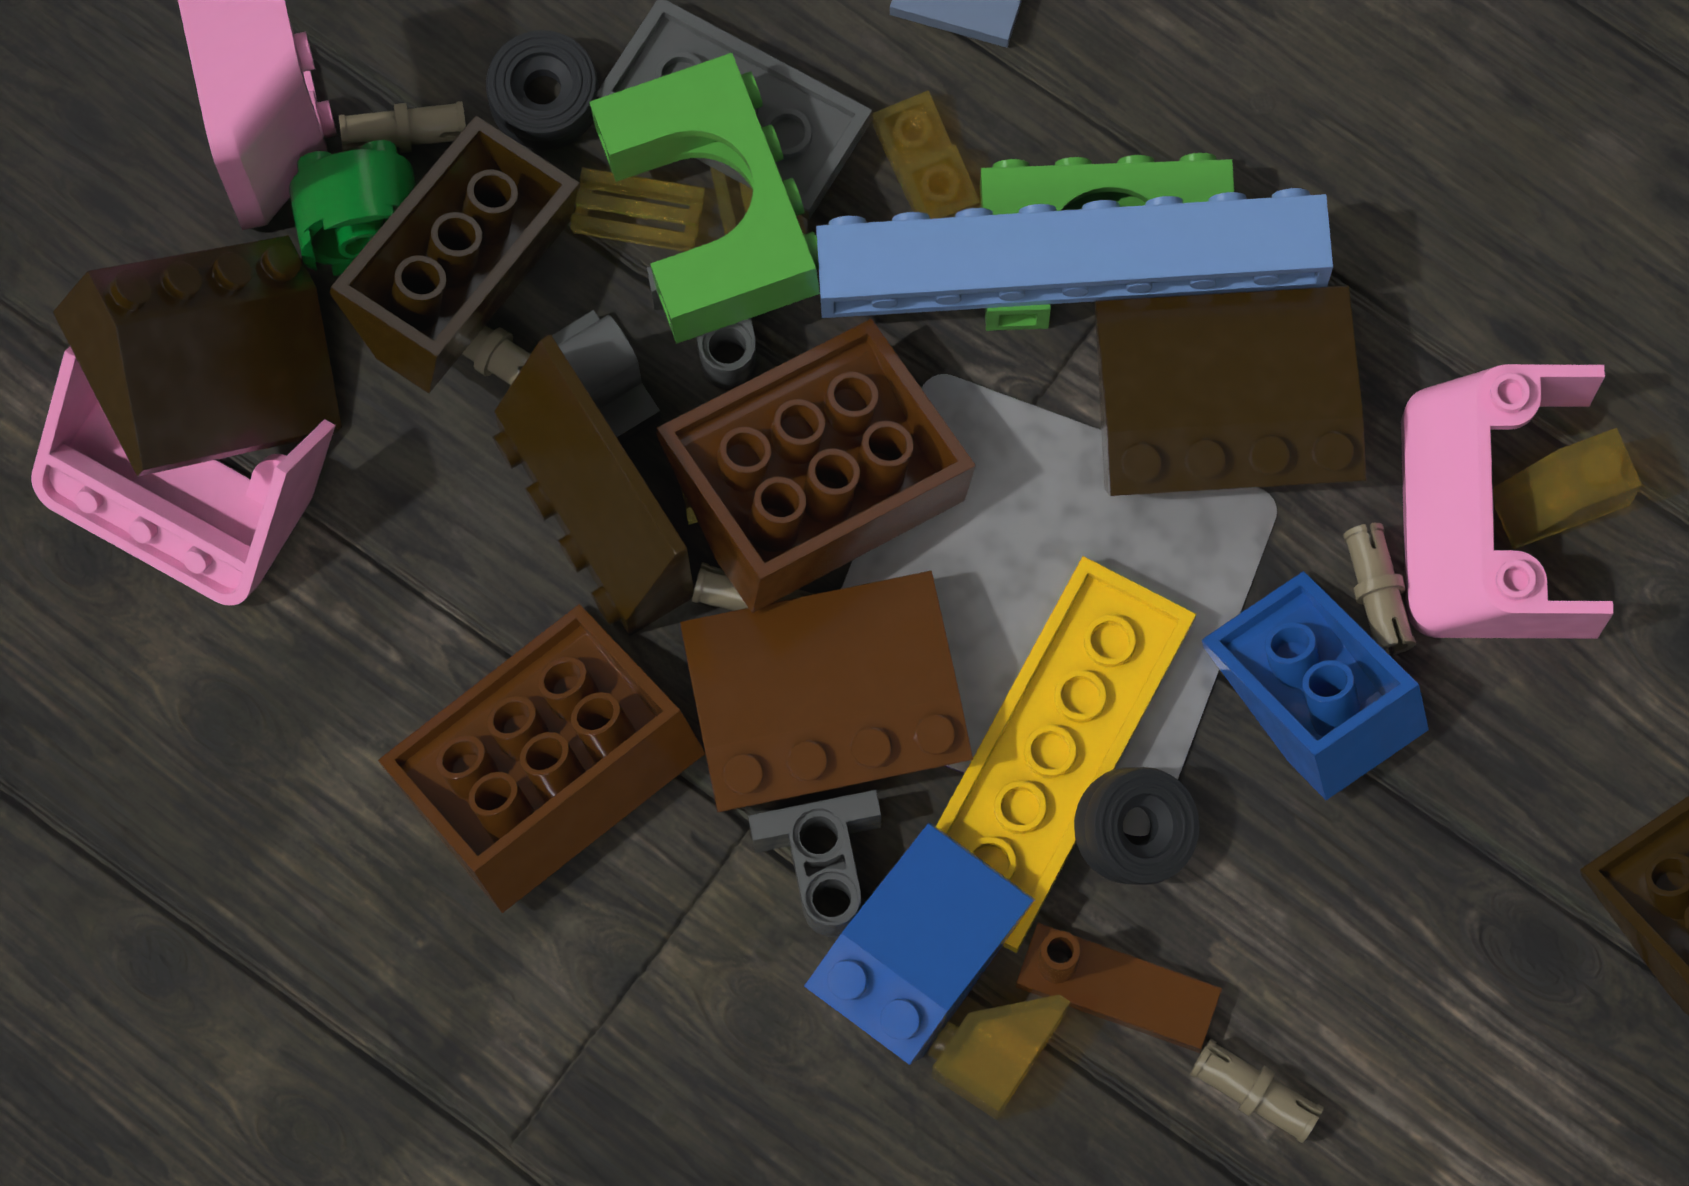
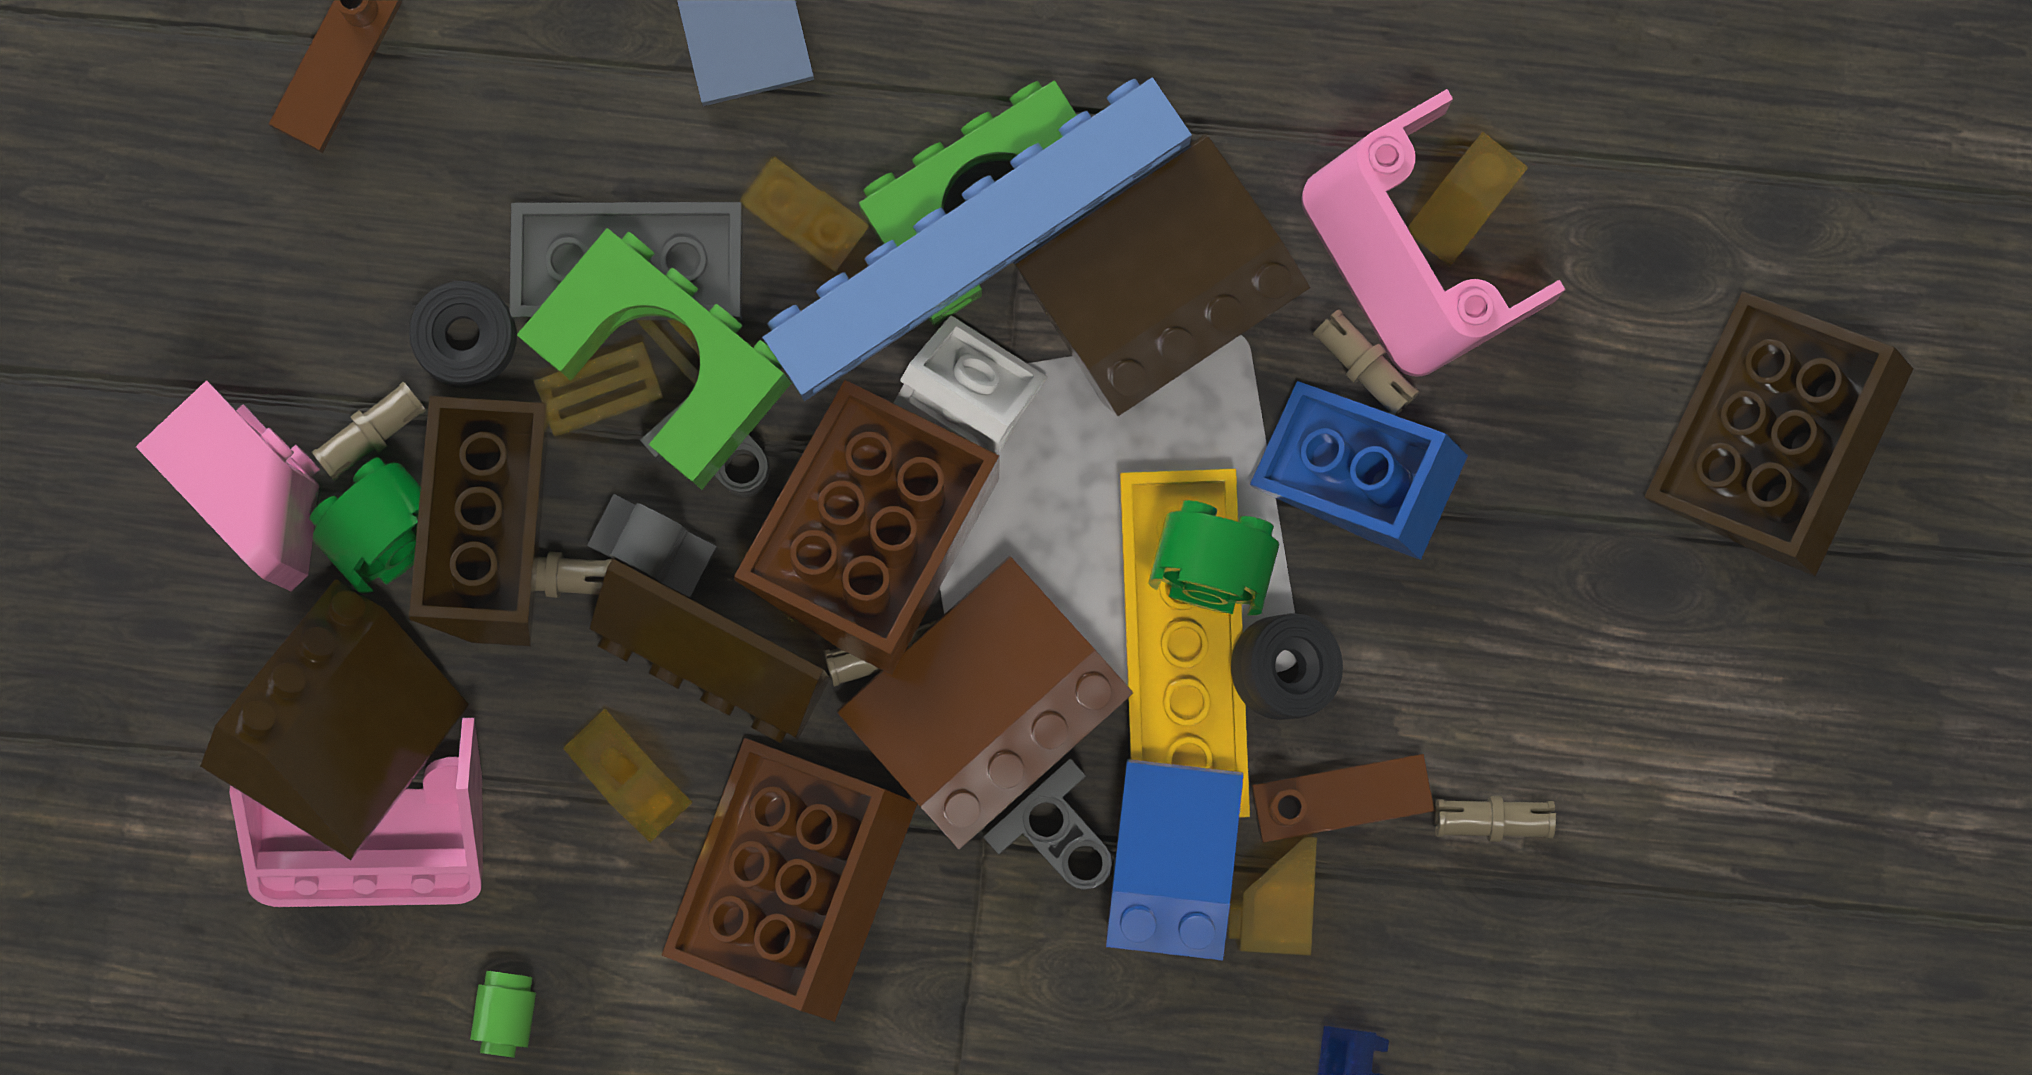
camera: 30 degrees left, 10 degrees up
none -> bright green brick [470,971,536,1058]
none -> clear yellow slope [563,709,693,843]
none -> white bracket [893,315,1047,455]
none -> green brick [1148,500,1280,615]

